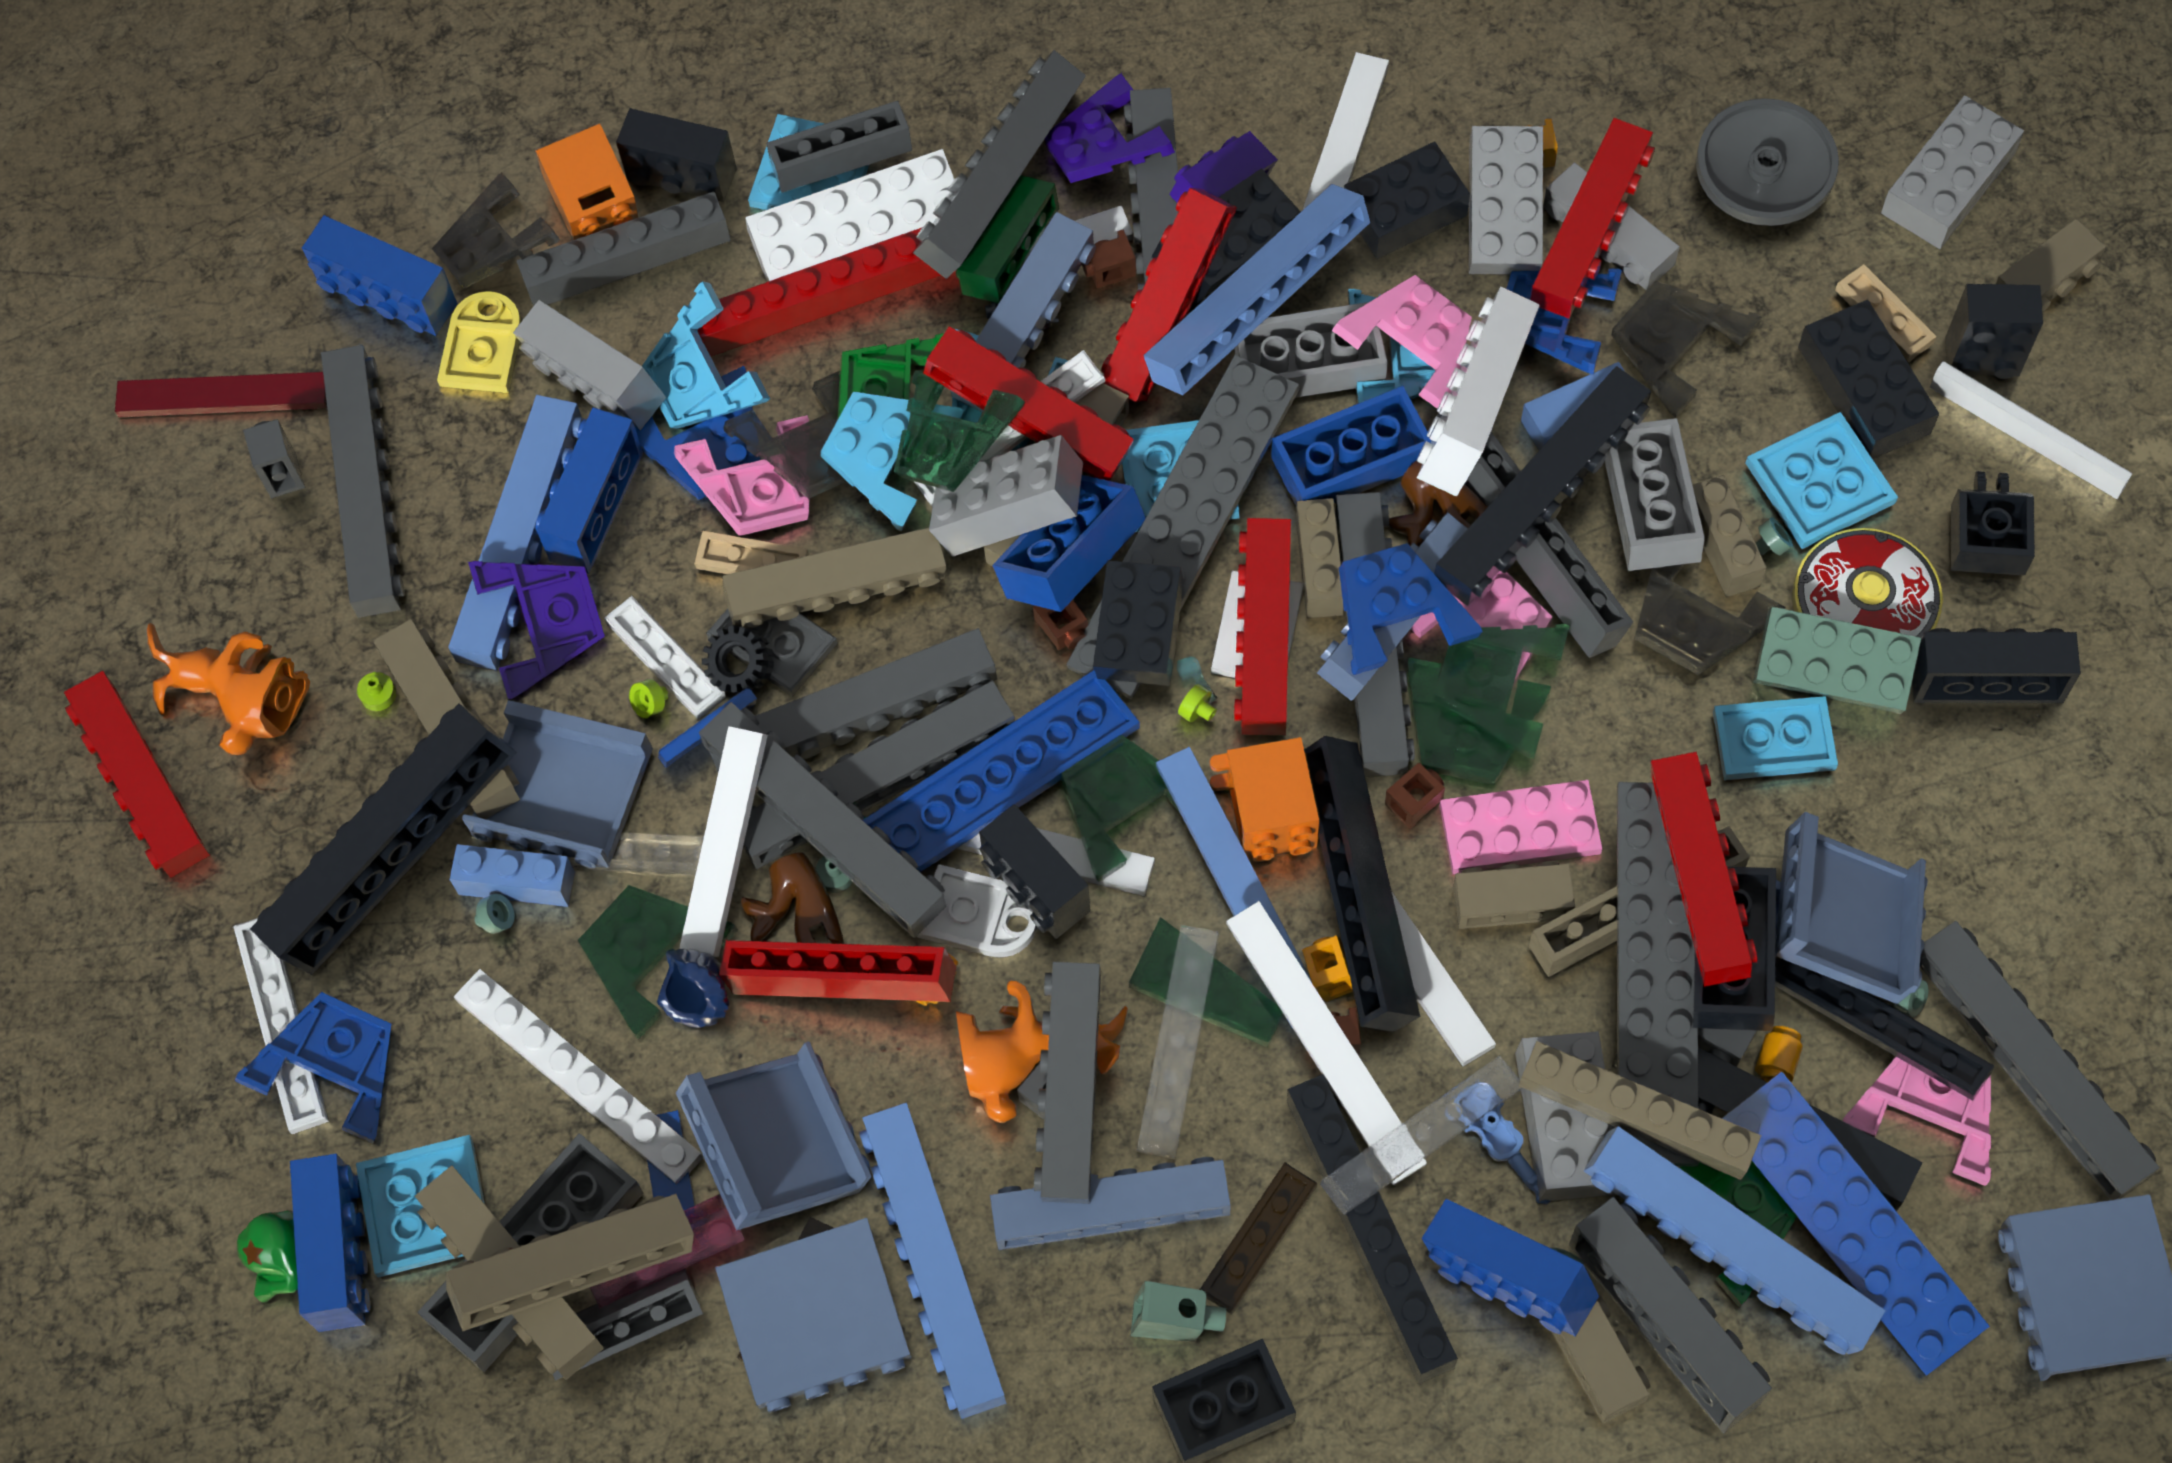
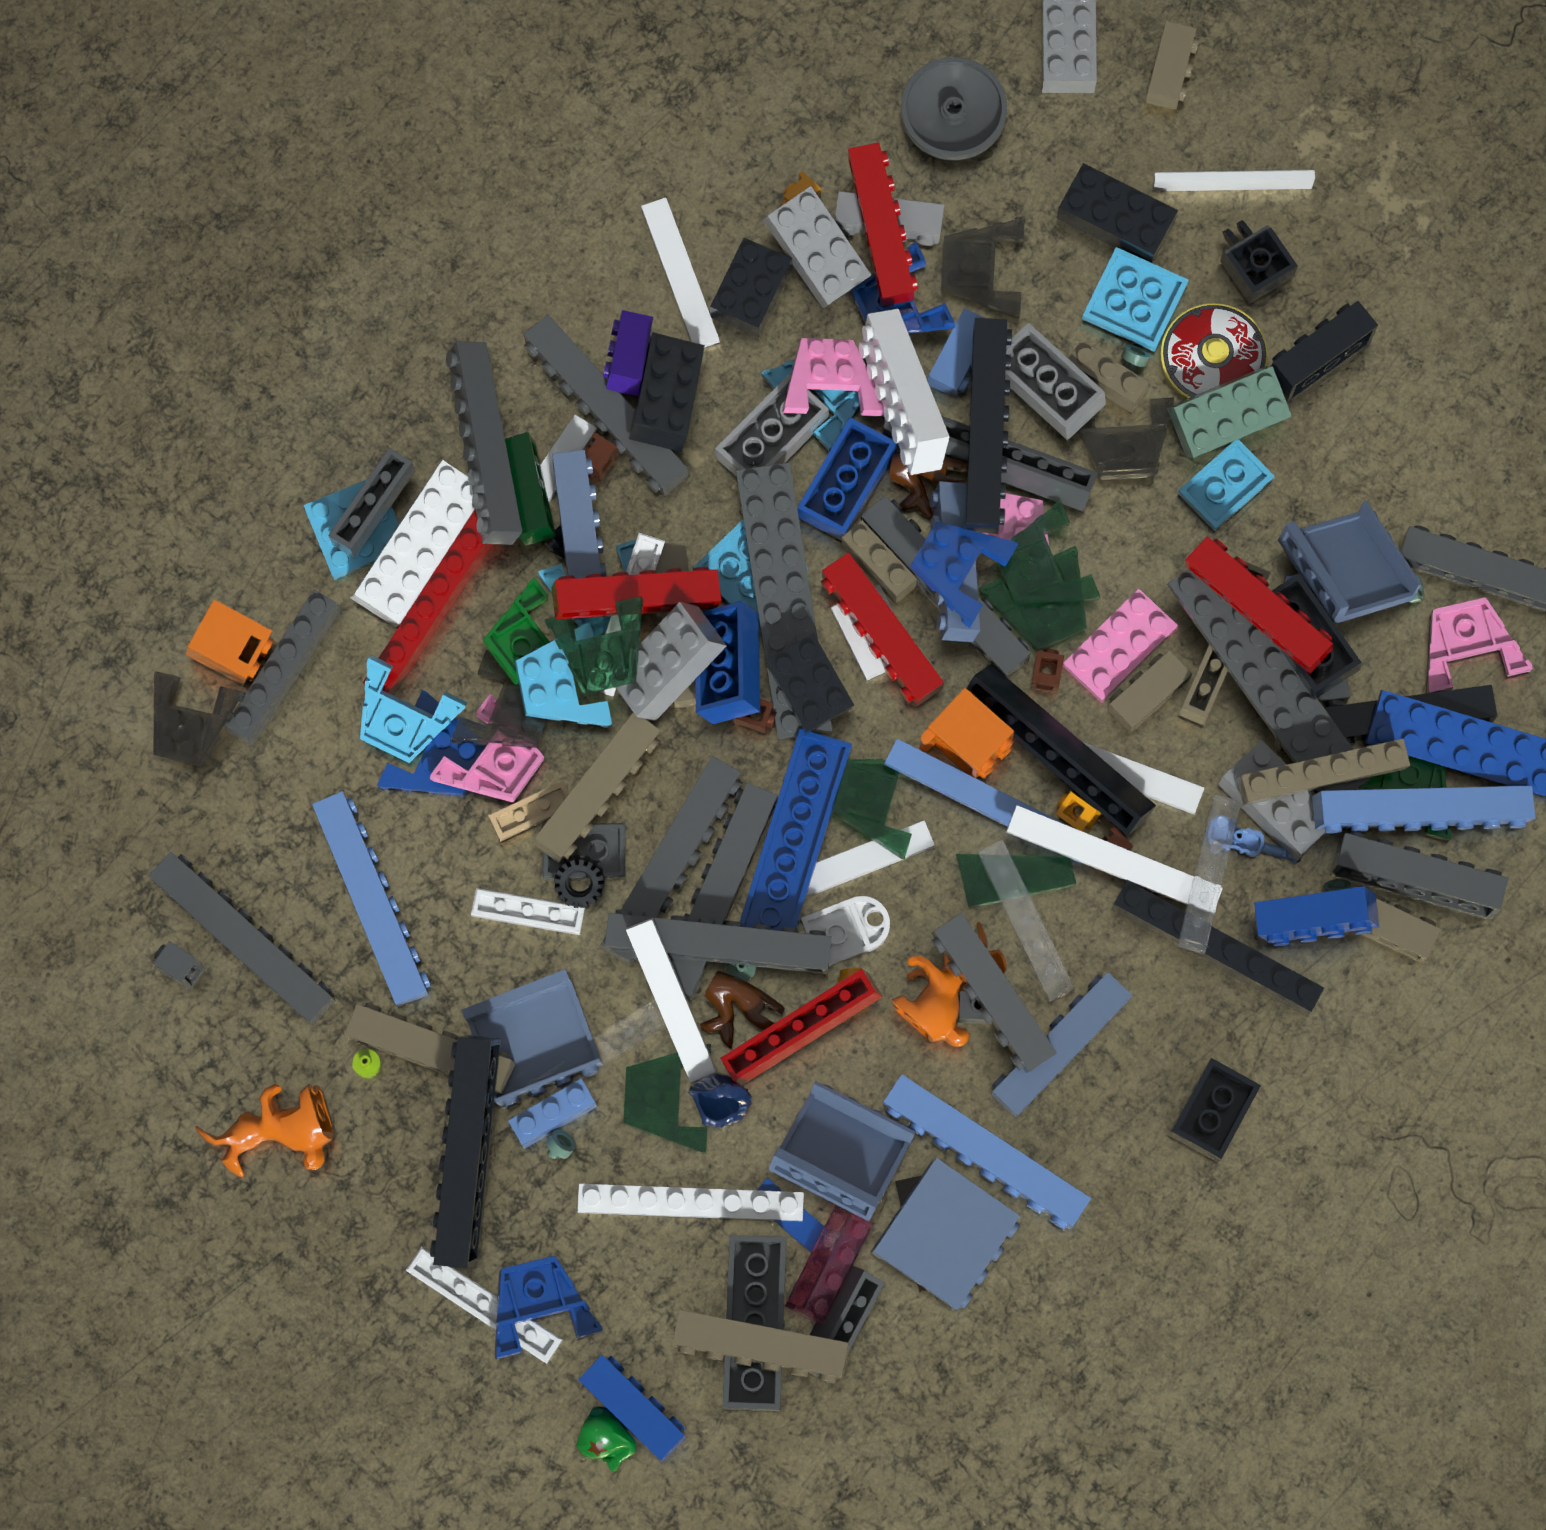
camera: 40 degrees left, 10 degrees up
red brick [64,670,210,878] -> none
dark red tile [115,372,327,417] -> none
blue brick [302,215,457,336] -> none
medium azure plate [356,1135,485,1278] -> none
light yellow tile [437,291,522,393] -> none
dark tan brick [446,1194,694,1331] -> none
dark purple wing [468,561,605,700] -> none
light grey brick [513,300,666,430] -> none
blue brick [535,407,643,574] -> none
black brick [616,108,737,202] -> none
lime tile [629,679,668,718] -> none
blue tile [658,688,757,768] -> none
black brick [979,804,1091,939] -> none
dark purple wing [1044,73,1175,183] -> none
red brick [1101,188,1237,402] -> none
sand green torso [1130,1281,1226,1342] -> none
medium blue brick [1143,184,1371,396] -> none
clear light blue hand [1176,657,1217,703] -> none
lime tile [1178,684,1217,723] -> none
dark brown tile [1199,1162,1318,1315] -> none
light orange brick [1755,1026,1803,1083] -> none
black tile [1775,959,1994,1101] -> none
tan plate [1835,264,1937,362] -> none
black brick [1945,284,2043,379] -> none

